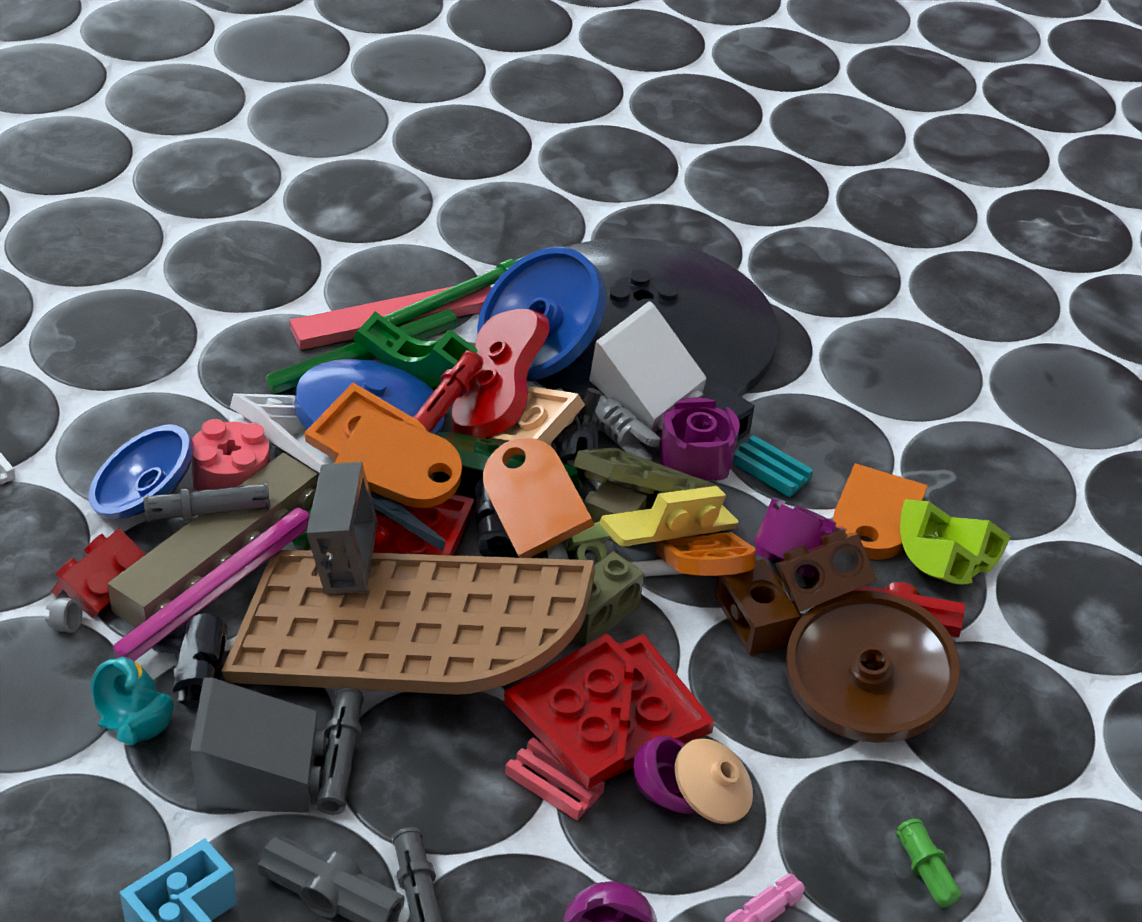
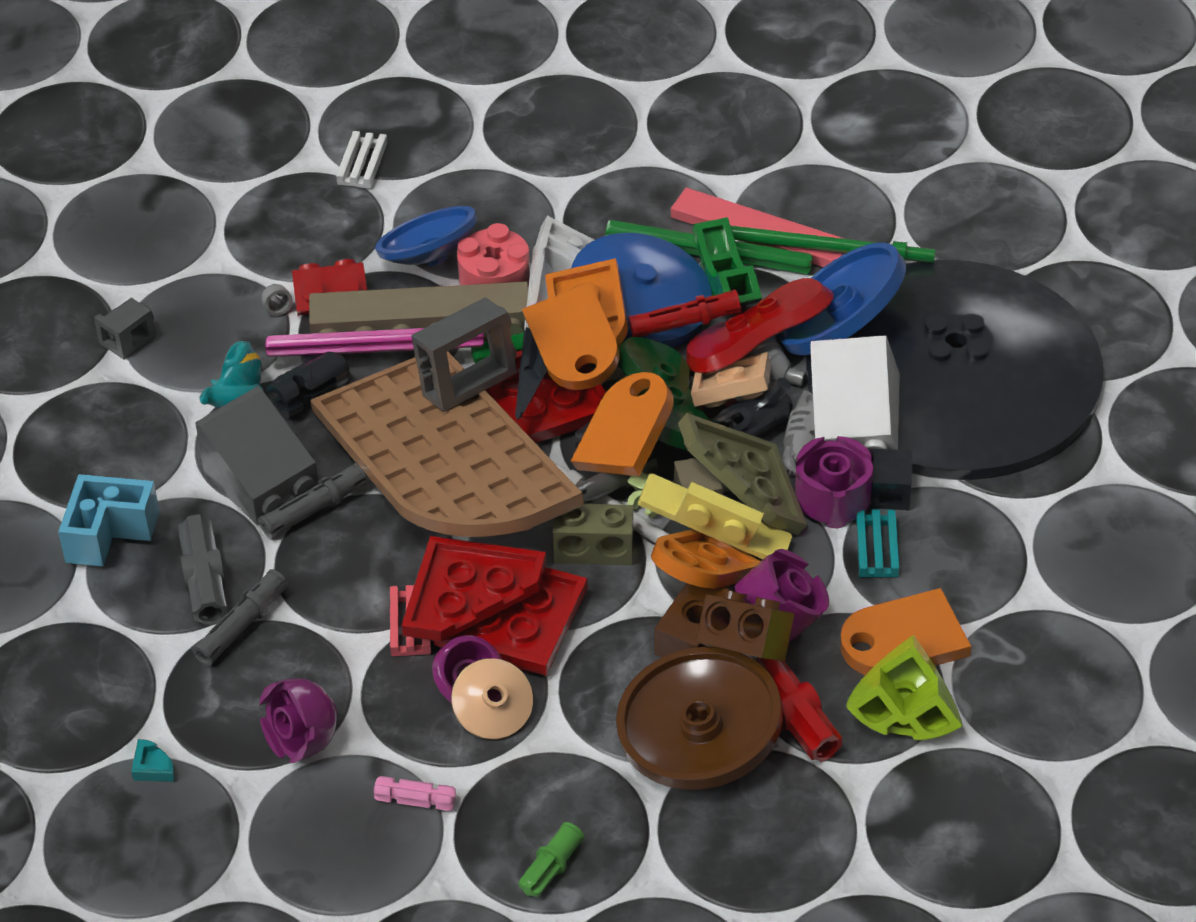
camera: 55 degrees right, 5 degrees up
dark grey pin [143,482,271,522] -> none

